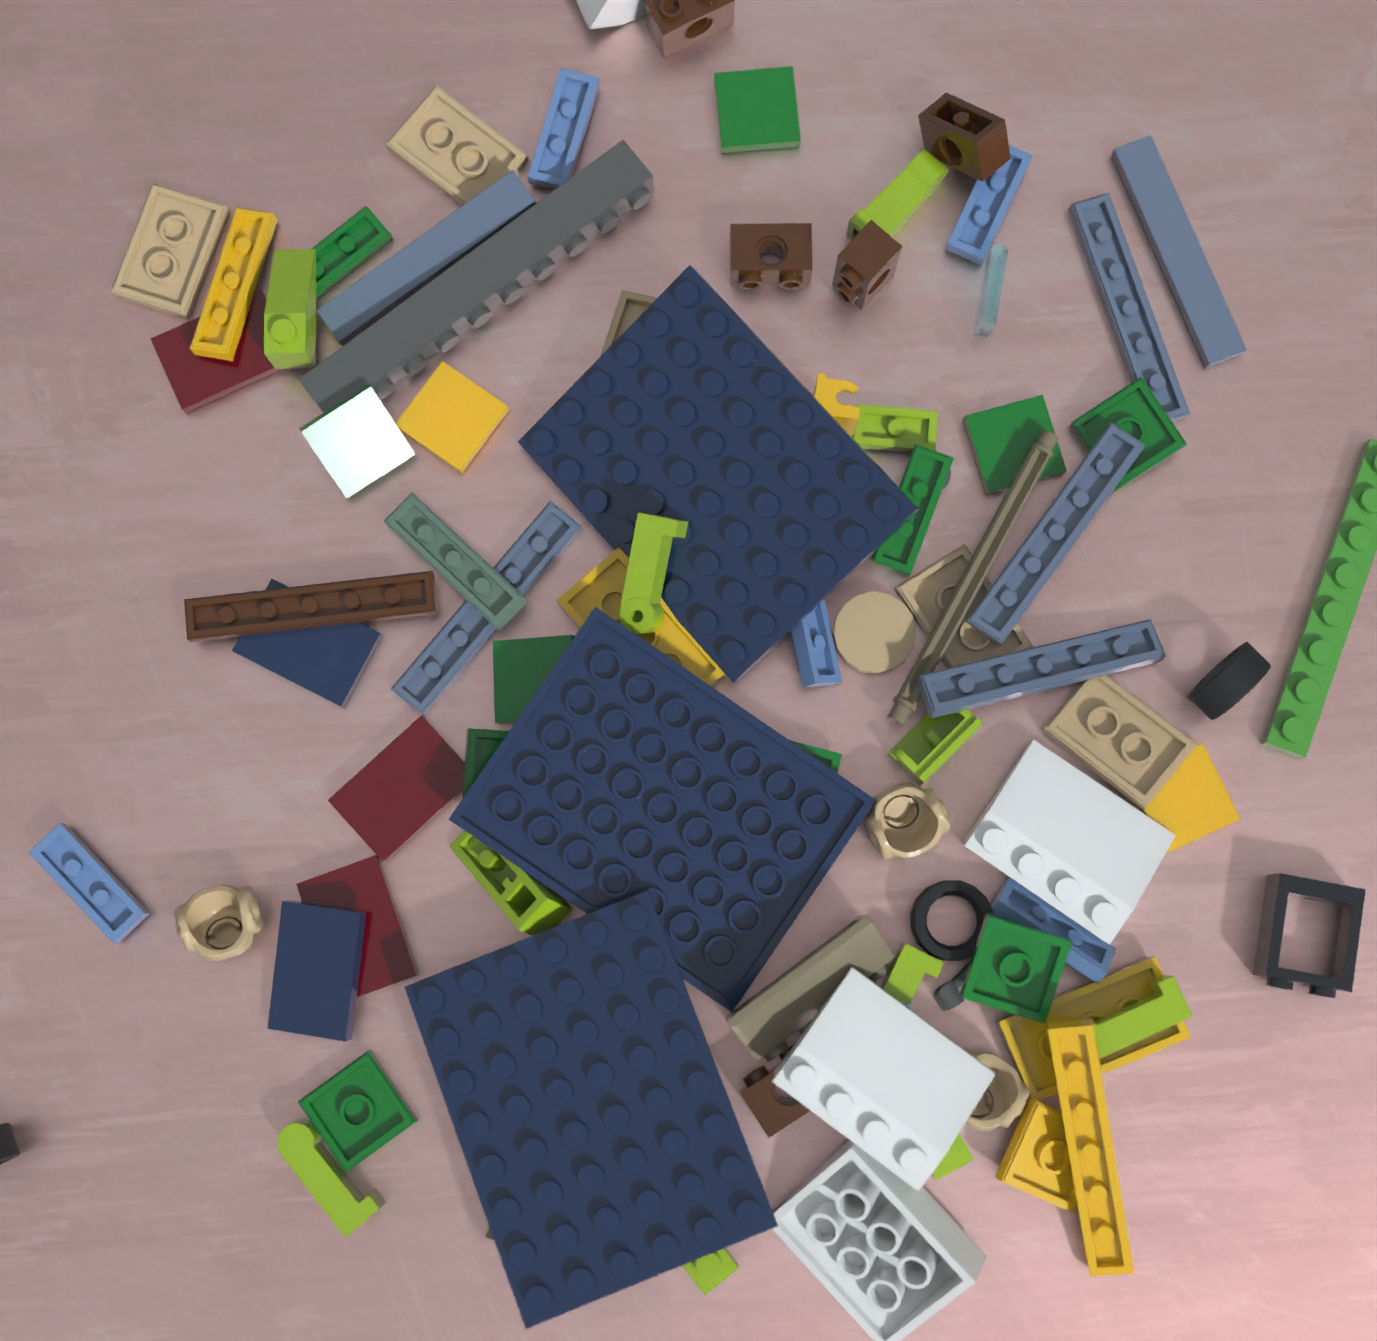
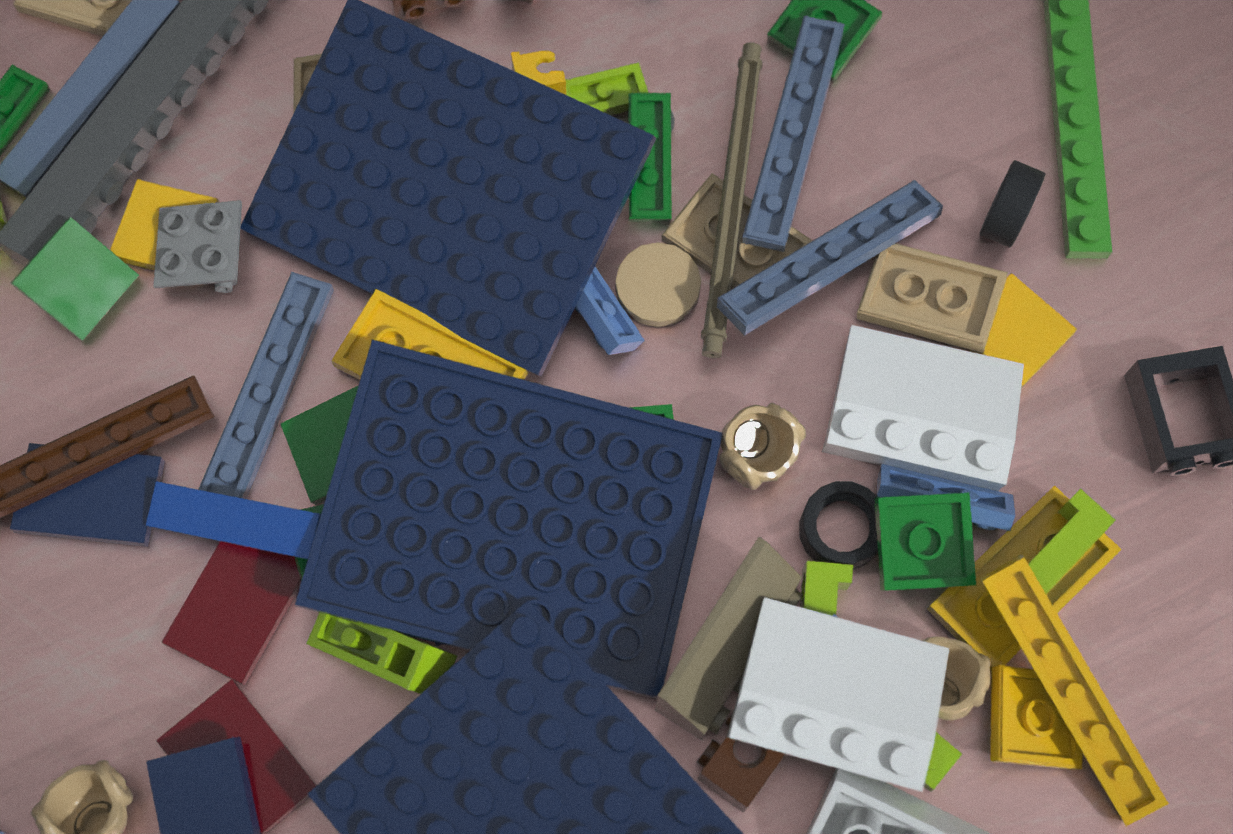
camera: 25 degrees left, 10 degrees down
sand green tile [384,492,528,631] -> none
lime leg [620,513,688,634] -> none
lime hinge [887,710,983,786] -> none
dark grey hand [934,960,971,1011] -> none
green tile [963,394,1067,496] -> none
none -> blue tile [146,481,321,559]
none -> light grey hinge [153,200,242,293]

